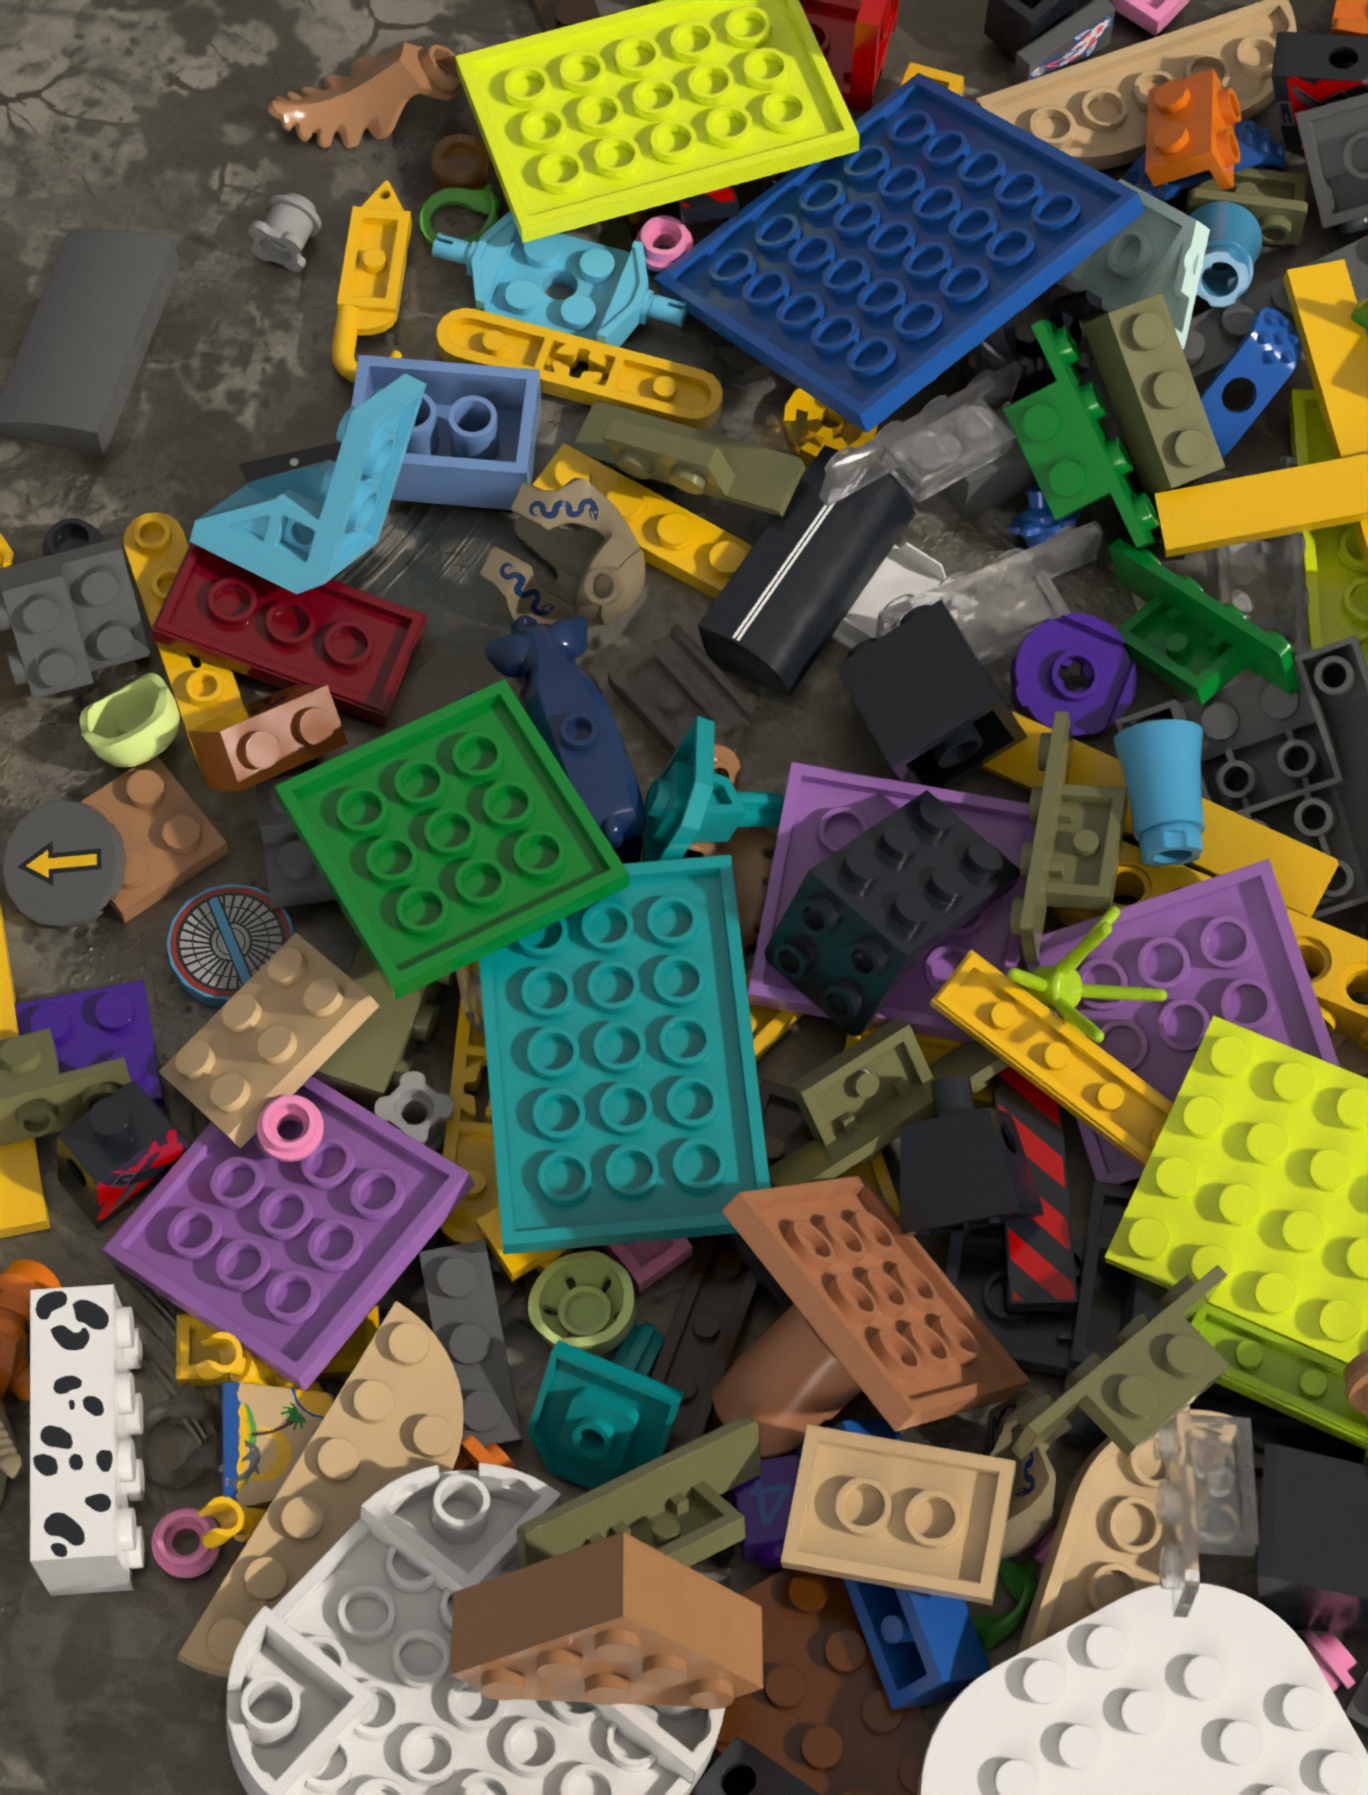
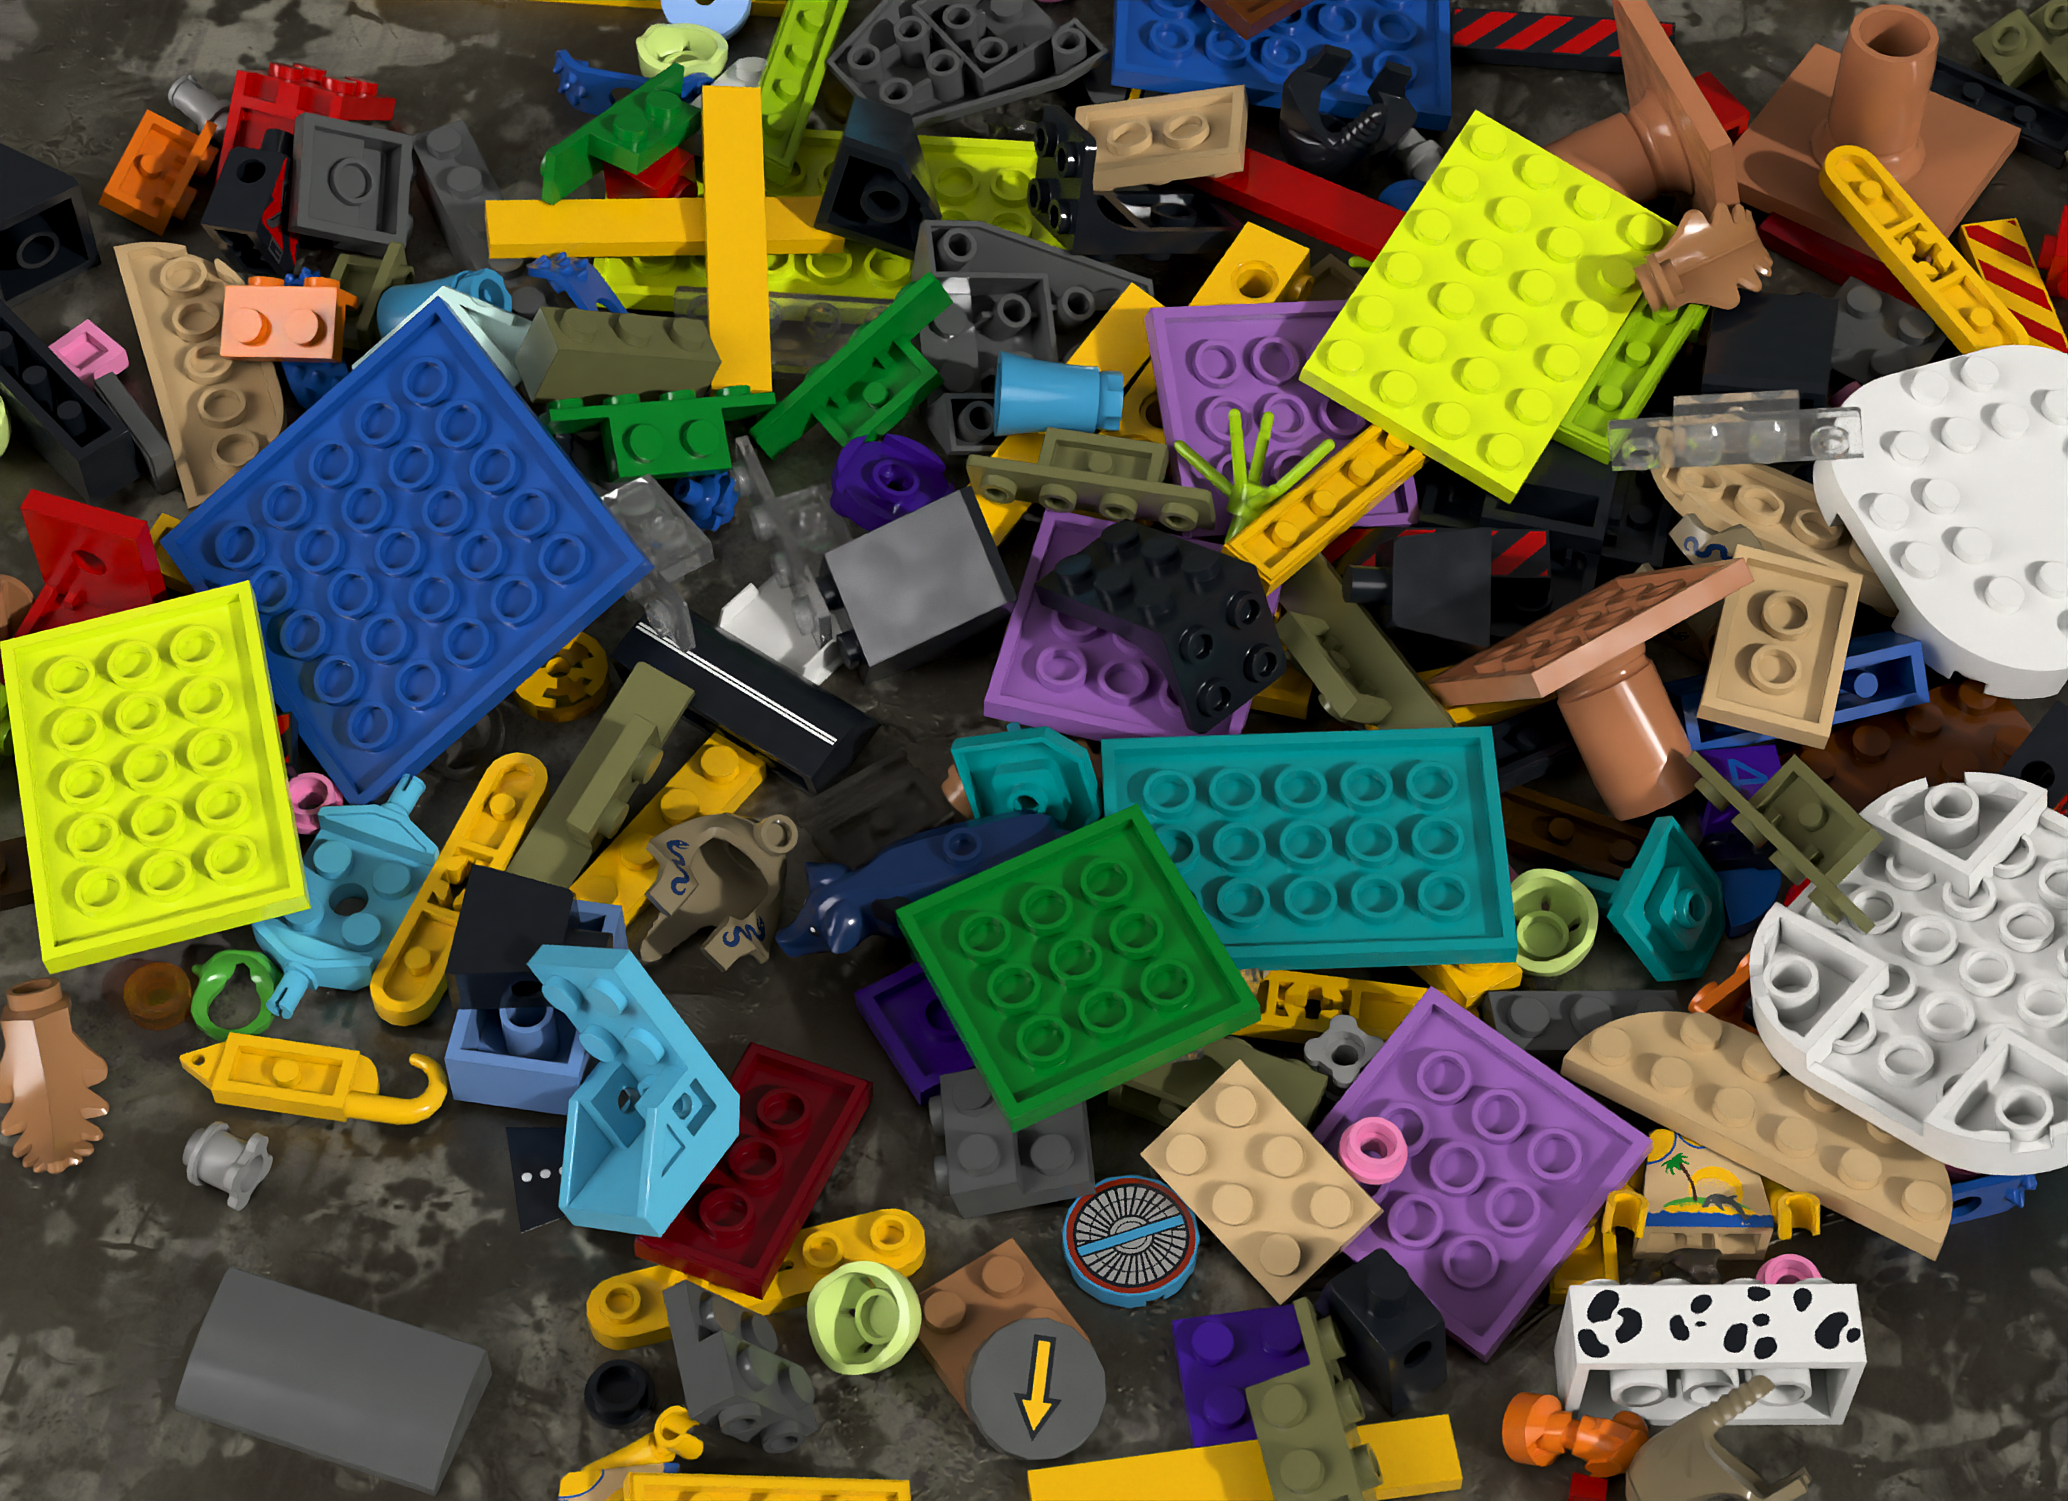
camera: 85 degrees left, 10 degrees down
dark orange brick [188,684,348,791] -> none
medium nougat brick [450,1532,763,1709] -> none
olive bracket [1011,1265,1230,1460] -> none
none -> black torso [445,864,613,1010]

